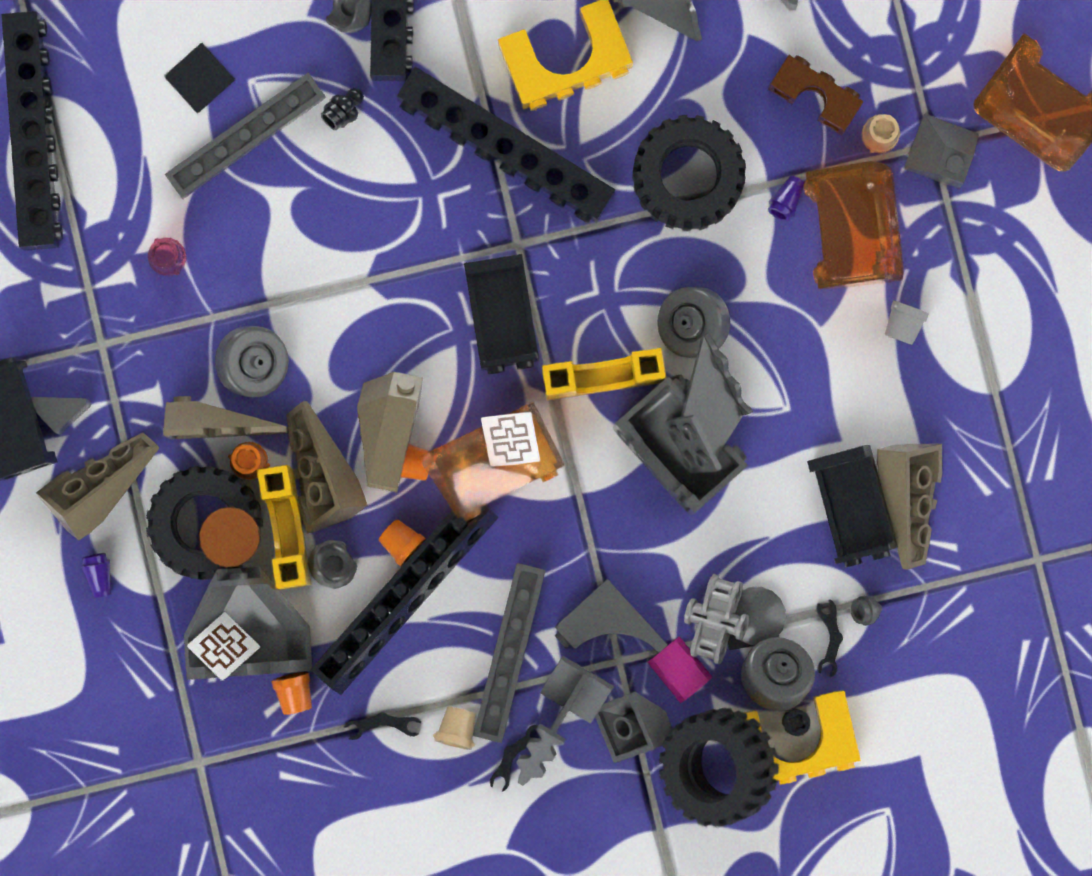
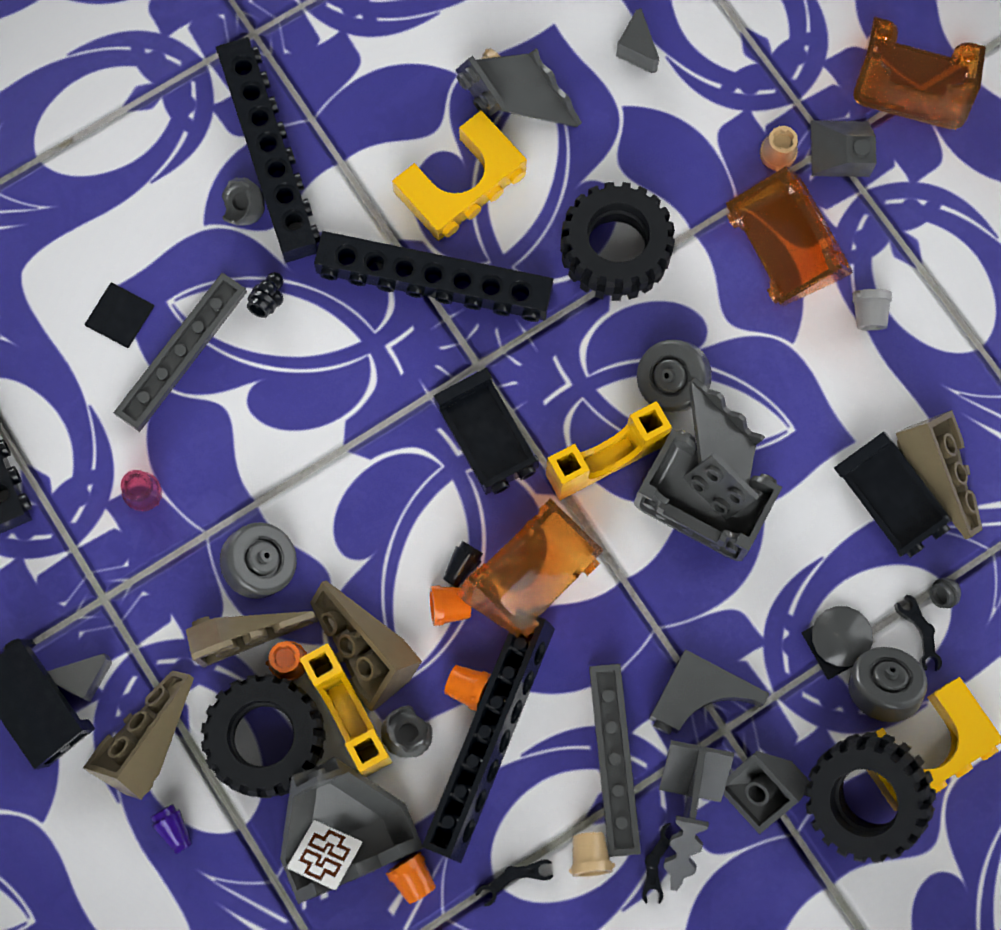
camera: 20 degrees left, 10 degrees down
dark orange tile [200,507,260,567] -> none
dark tan wedge [357,372,423,493] -> none
white sticker [481,412,540,467] -> none
dark pink piece [647,636,713,704] -> none
light grey axle [684,574,749,665] -> none
reddish brown arch [768,55,864,136] -> none
dark purple cone [768,175,805,221] -> none
black bush [782,709,811,736] -> none
none -> black cone [443,541,483,587]

